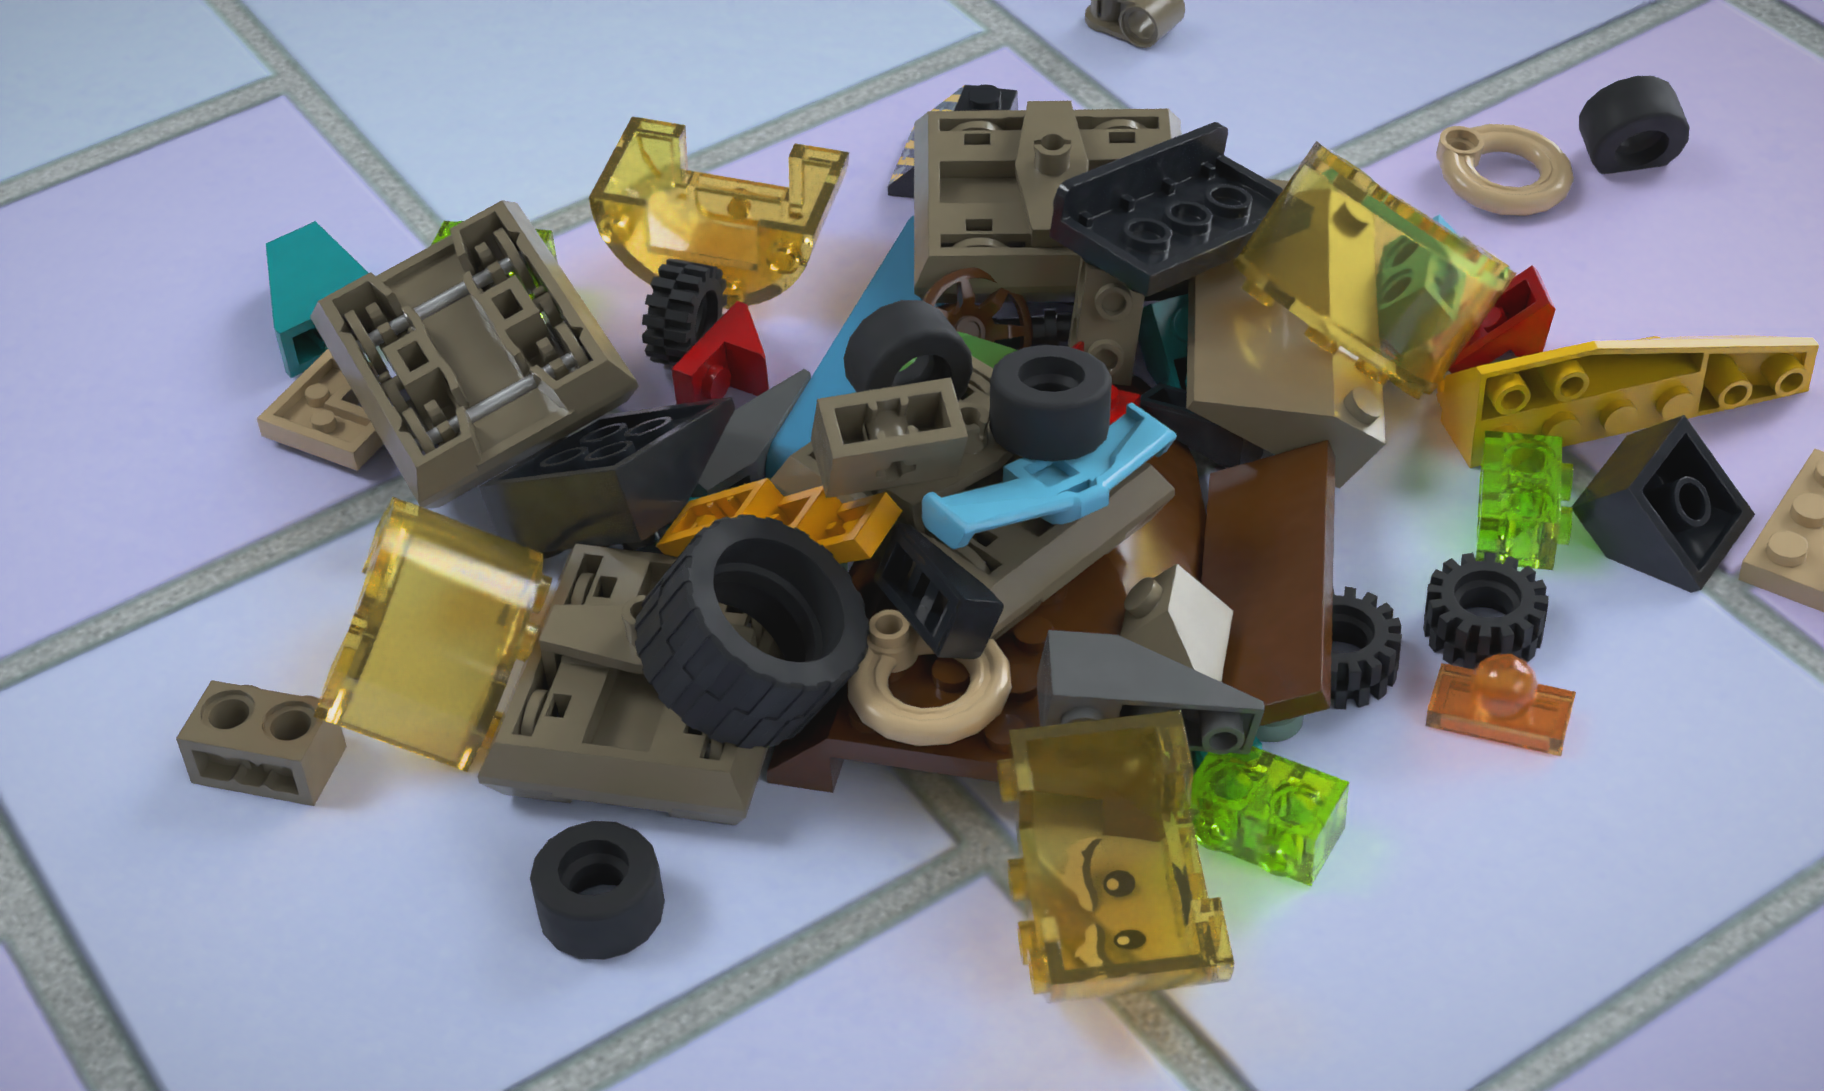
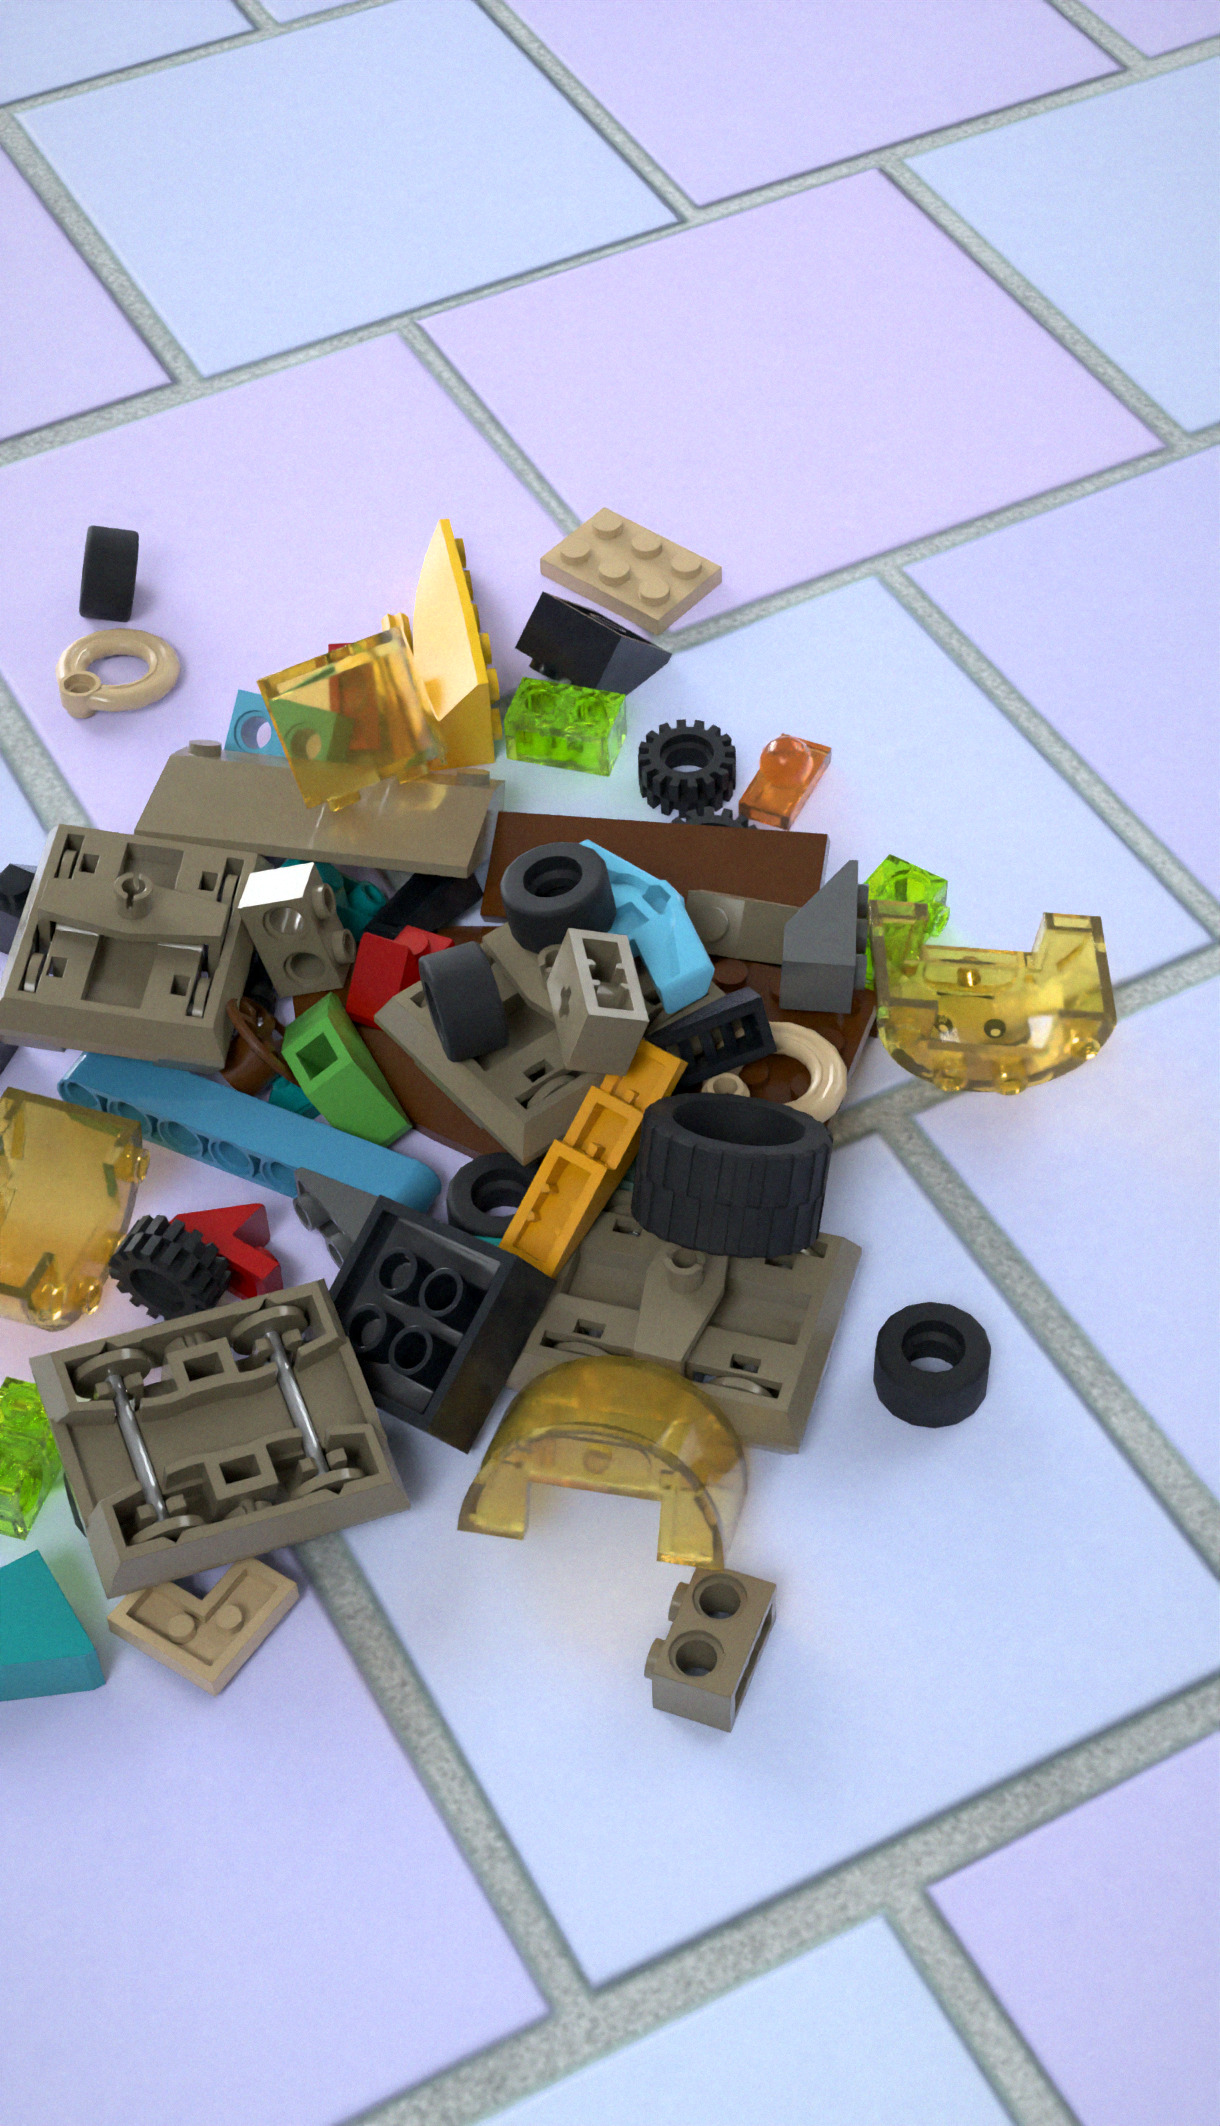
camera: 85 degrees left, 5 degrees up
black bracket [1049,122,1313,297] -> none

